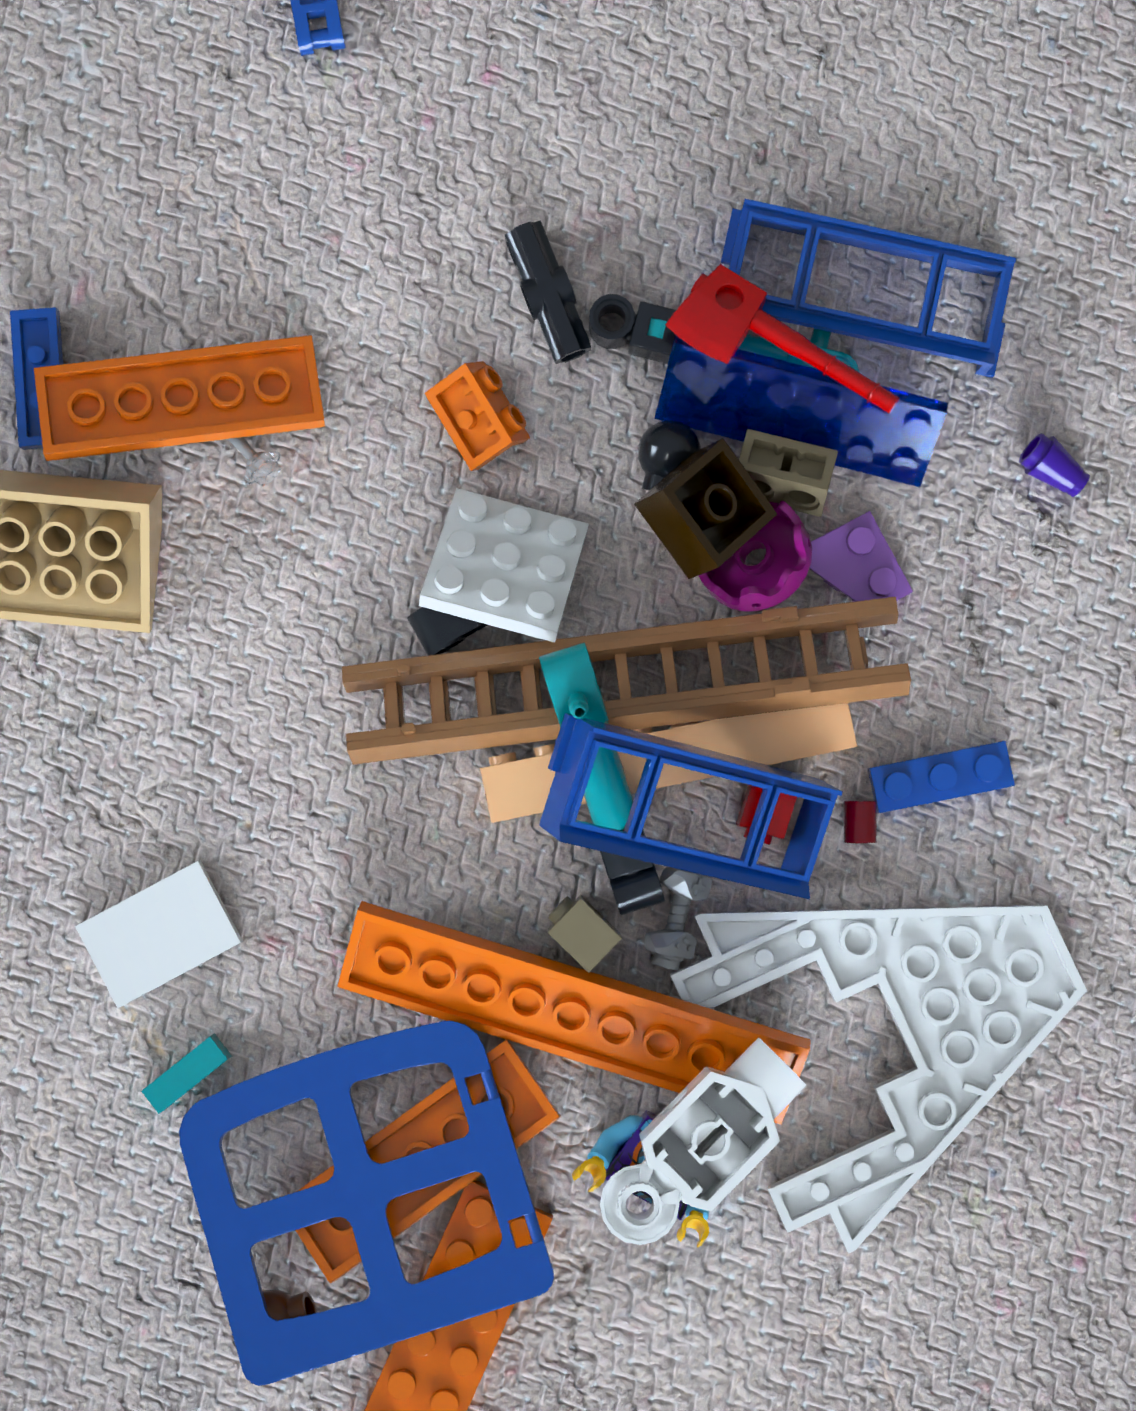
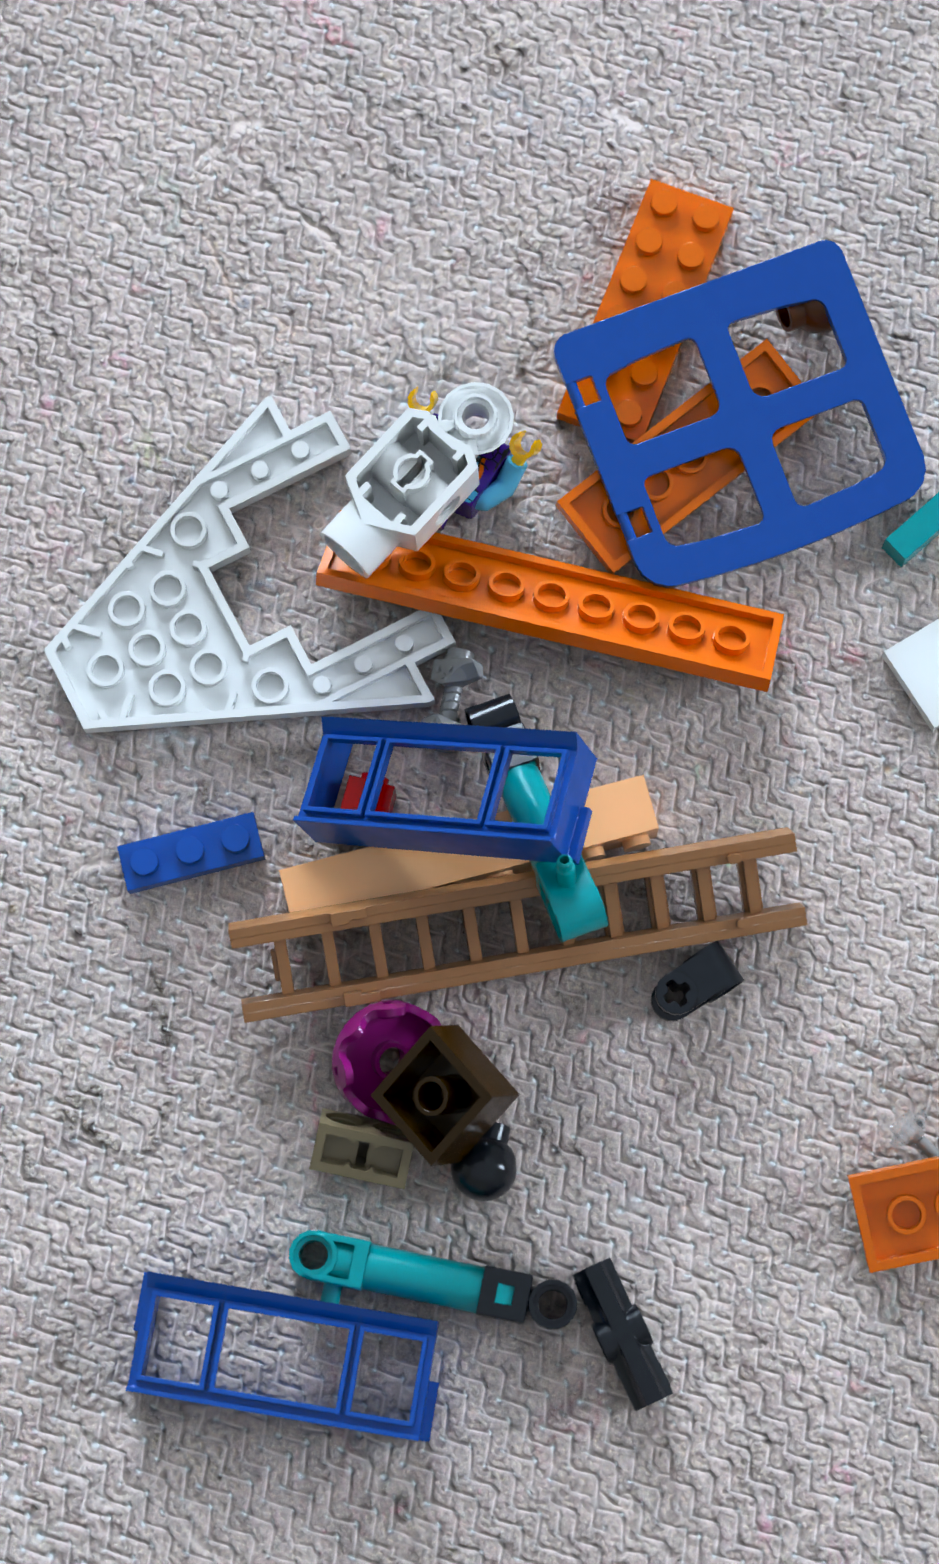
camera: 175 degrees right, 10 degrees down
white plate [419,488,589,643] -> none
orange bracket [424,361,530,471] -> none
dark tan brick [548,895,622,973] -> none
clear blue plate [654,335,948,487] -> none
red piece [665,264,900,414] -> none
medium lavender wing [809,511,913,602] -> none
dark red hinge [844,801,877,843] -> none
dark purple cone [1019,433,1090,497] -> none

